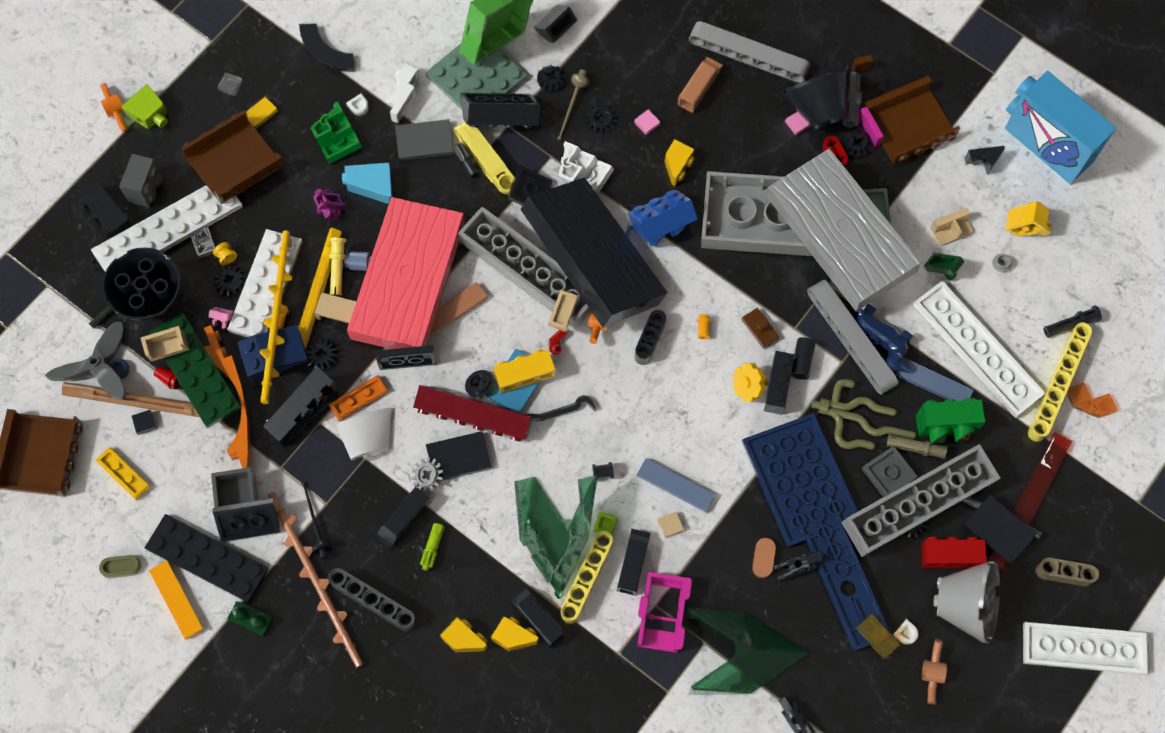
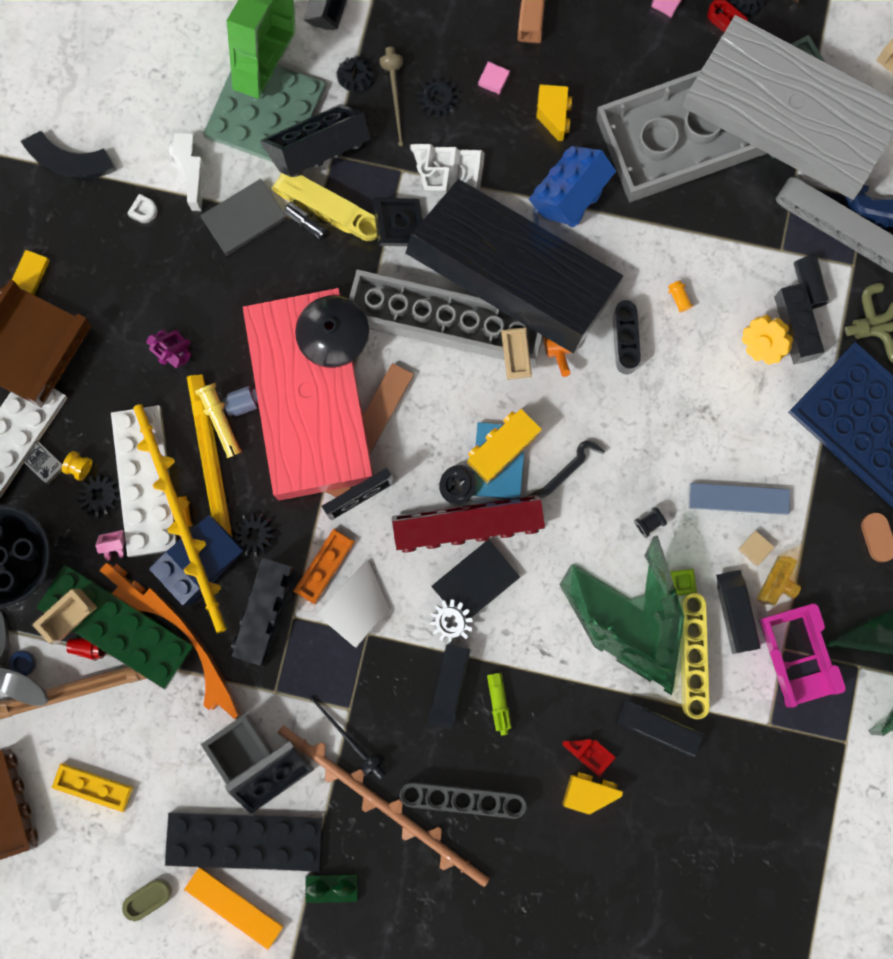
camera: 20 degrees left, 10 degrees up
black tile [132,410,157,435] -> none
green slope [311,102,362,164] -> none
tan panel [315,293,356,325] -> none
medium azure slope [342,163,393,204] -> none
yellow slope [491,617,539,651] -> none
red arm [548,330,567,355] -> none
reddish brown tile [742,307,780,349] -> none
none -> black dish [295,296,369,368]
none -> red slope [562,739,616,778]
none -> clear yellow tile [756,556,801,606]

